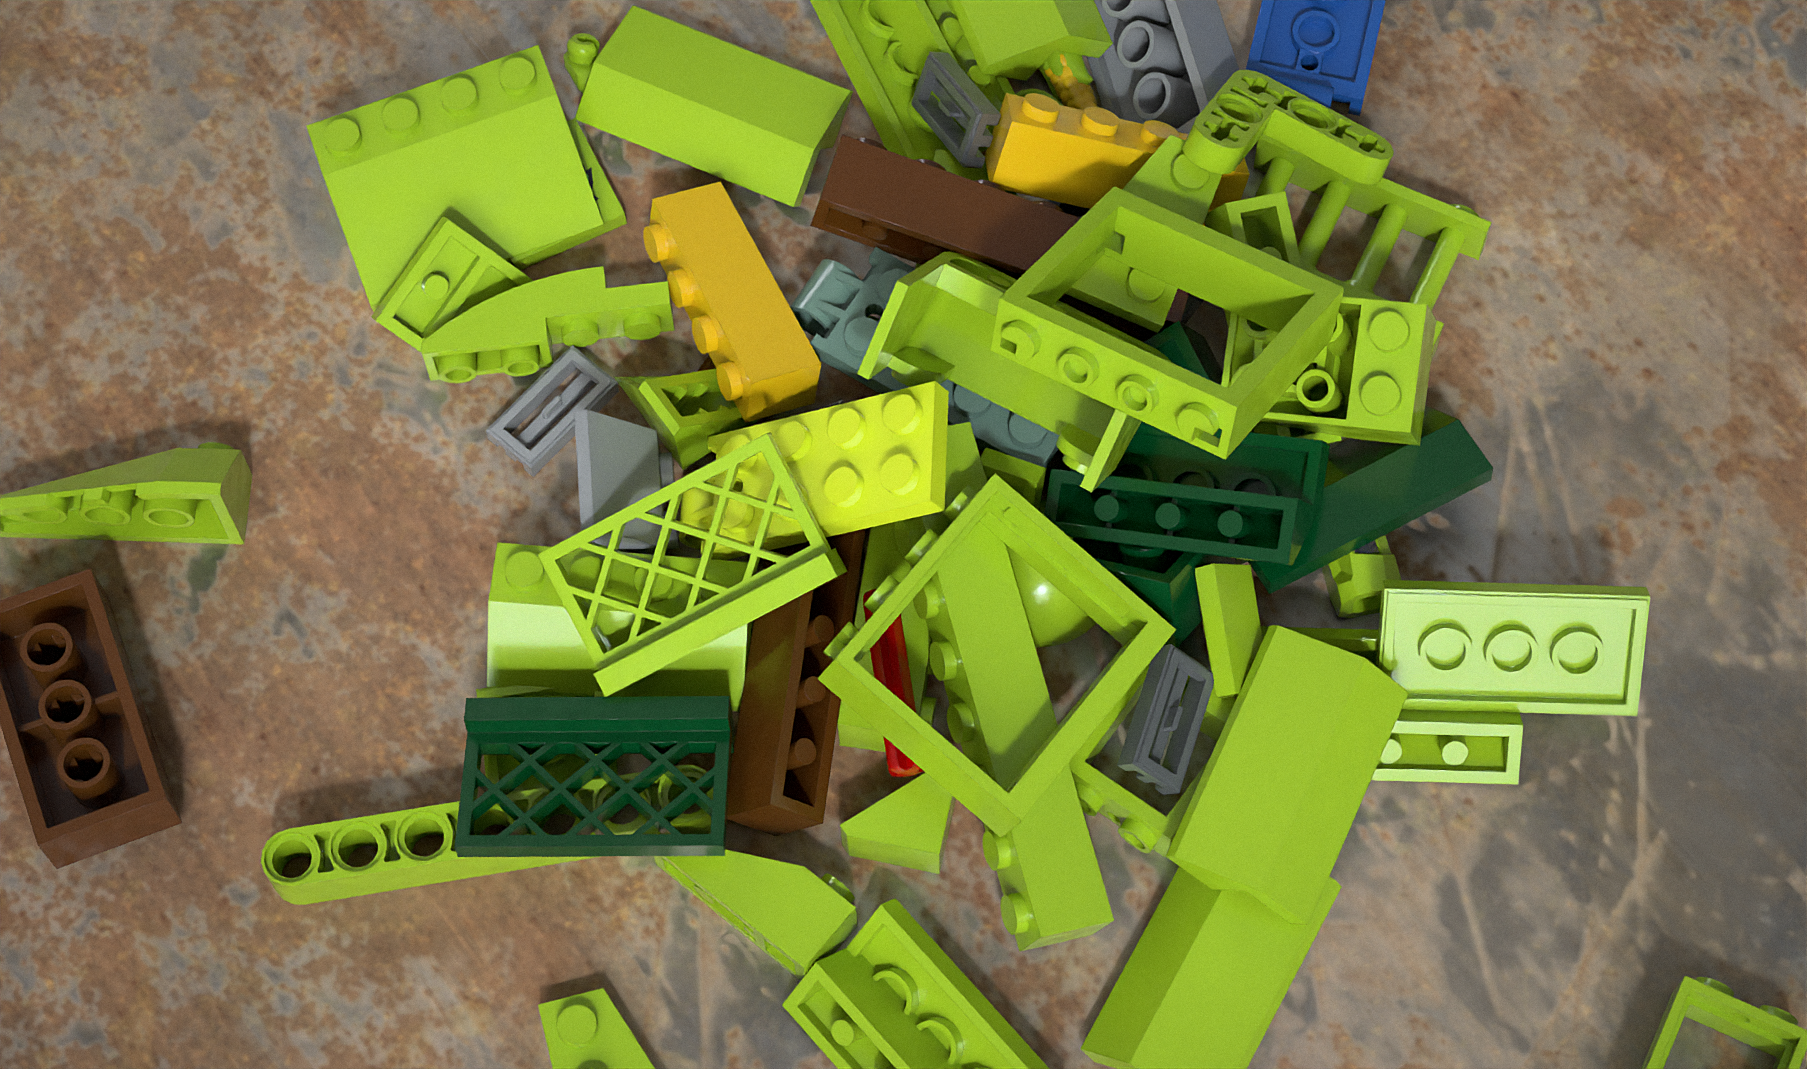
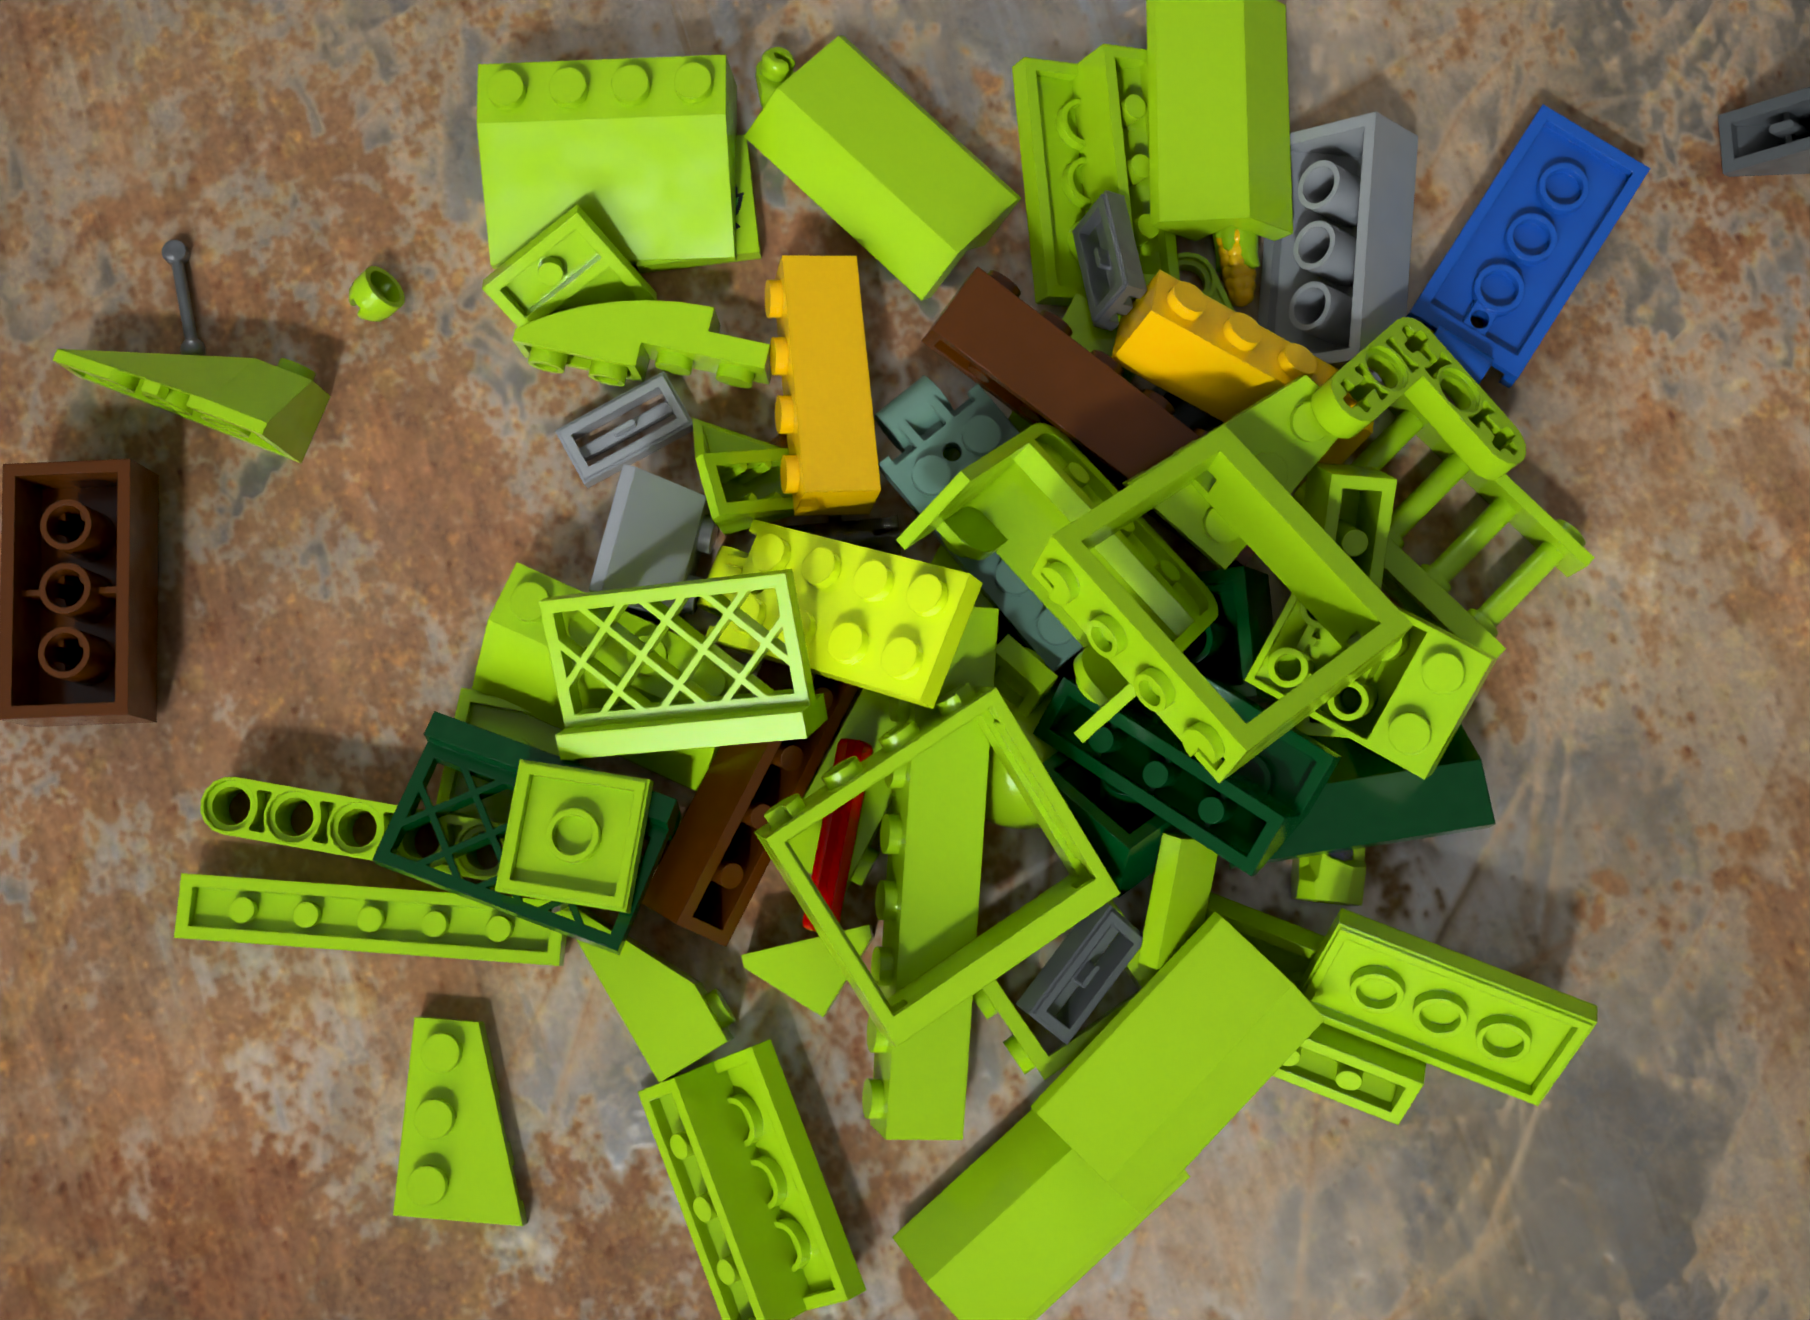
camera: 25 degrees right, 15 degrees up
none -> flat silver hinge [162,240,206,356]
none -> lime plate [174,873,566,966]
none -> lime hinge [349,266,405,322]
none -> lime tile [495,759,654,914]

